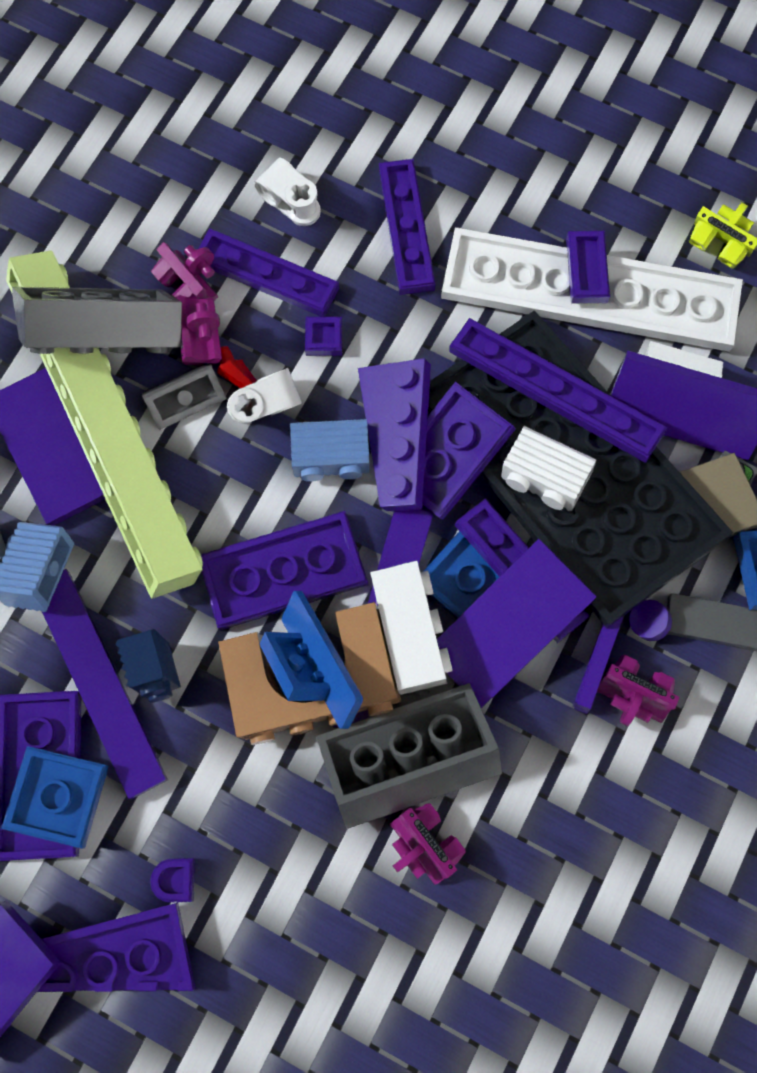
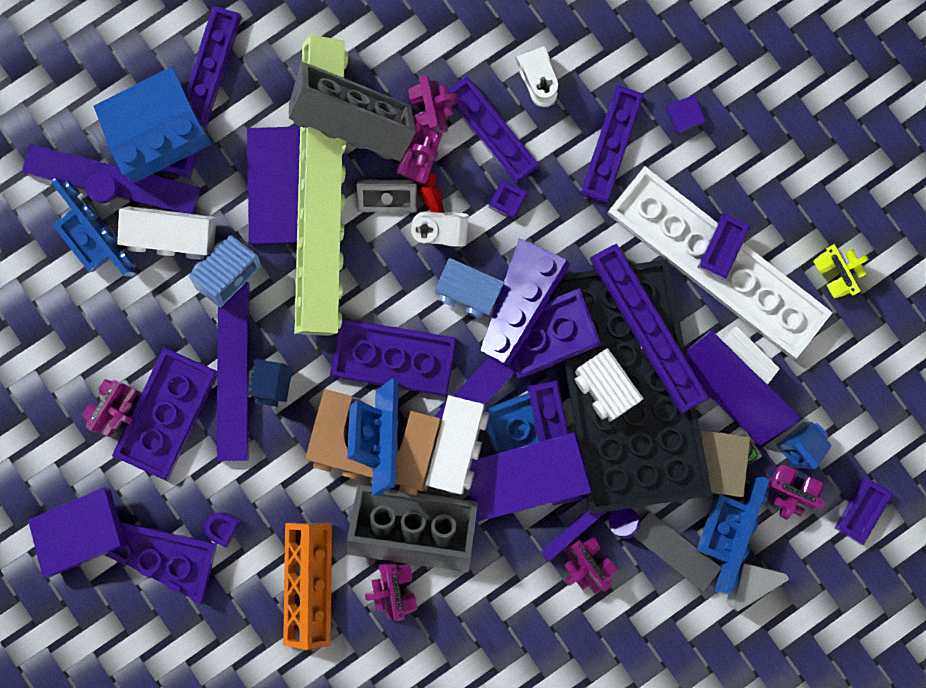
camera: 25 degrees right, 10 degrees up
blue tile [1,746,109,849] -> none
none -> orange fence [283,523,332,650]
none -> dark purple tile [666,95,705,134]

